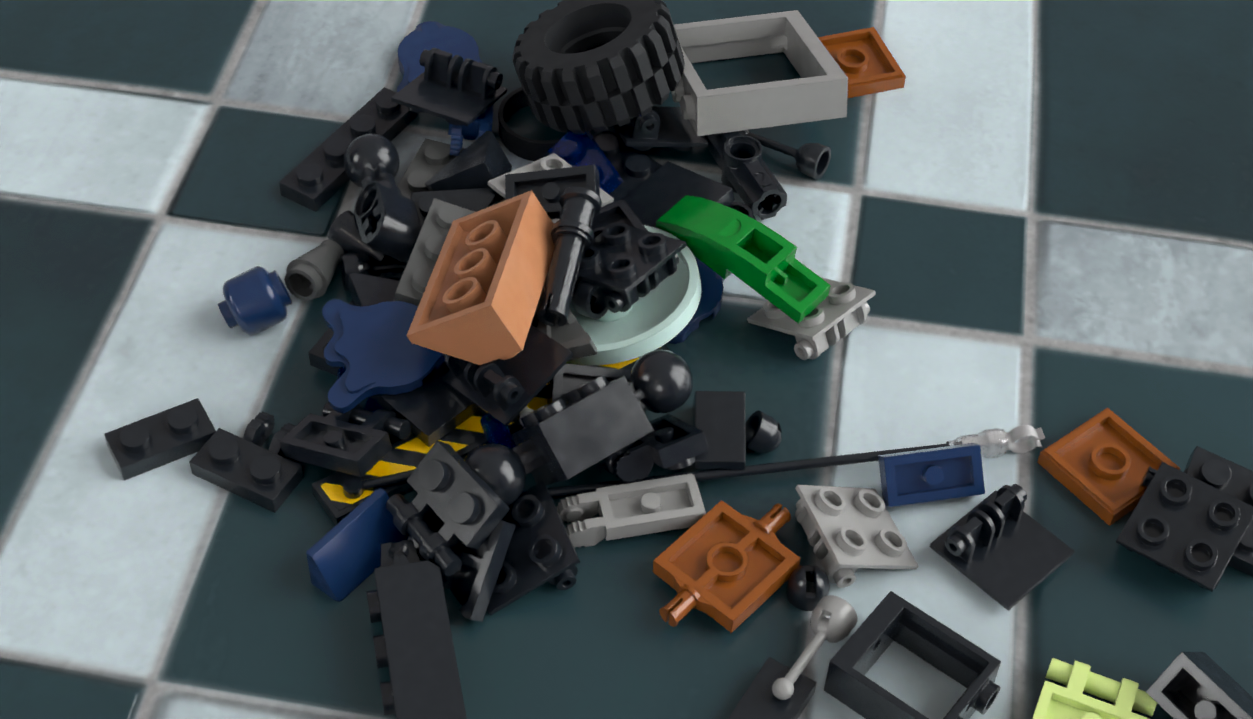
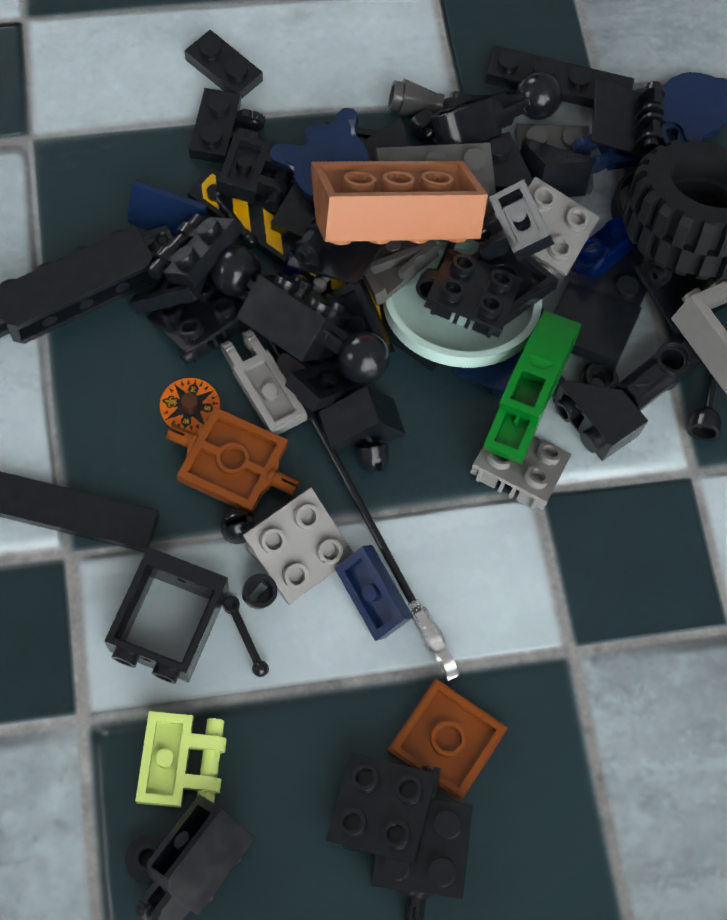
camera: 65 degrees right, 20 degrees up
dark blue head [218,266,292,336] -> none
black pin [536,186,602,327] -> none
light grey hinge [772,595,858,700] -> none
black hinge [929,484,1075,611] -> none
none -> piece [160,378,220,433]
none -> black hinge [223,596,269,677]
none -> black hinge [241,574,277,609]
none -> black slope [553,380,648,461]

